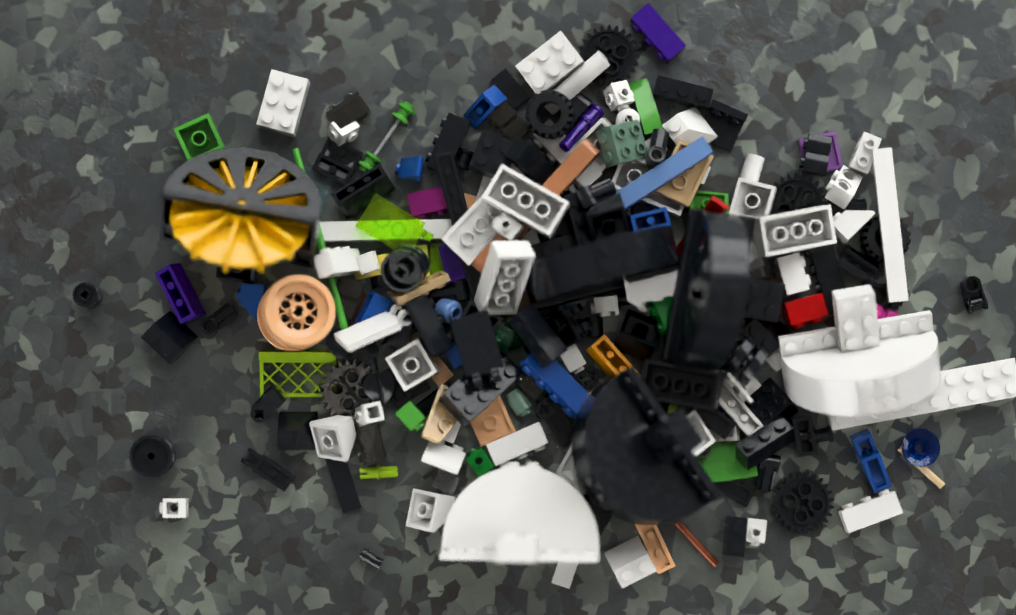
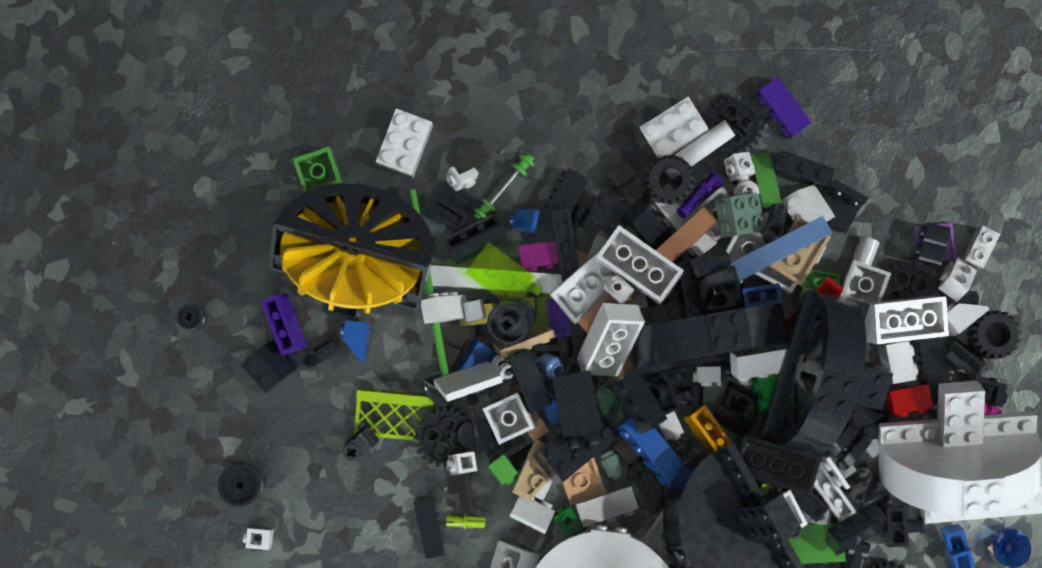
camera: 10 degrees right, 0 degrees up
black hinge [241,447,295,492] -> none
light nougat wheel [257,274,335,352] -> none
black slope [277,411,318,450] -> none
white slope [309,415,357,462] -> none
blue slope [463,85,507,129] -> none
white tile [871,147,909,303] -> none

